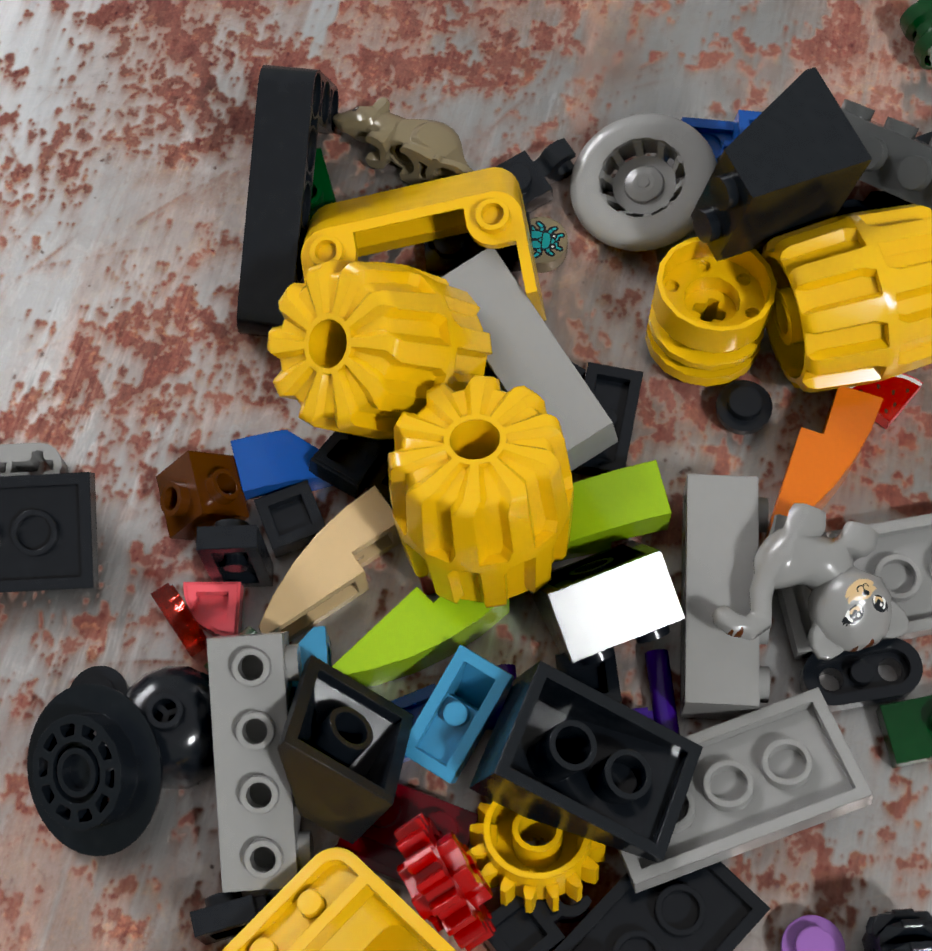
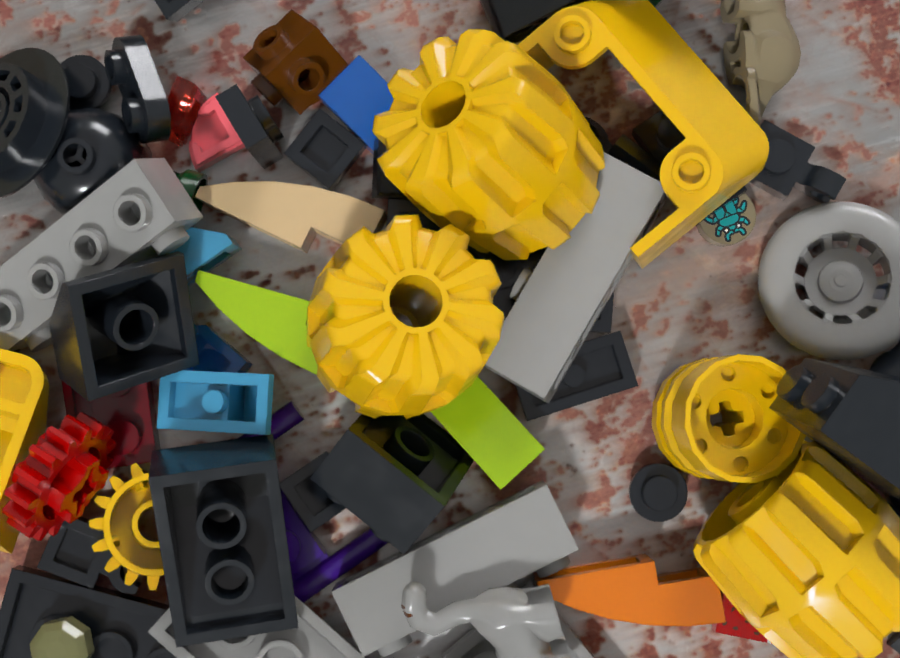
camera: 55 degrees right, 20 degrees up
none -> black plate [104,35,171,144]

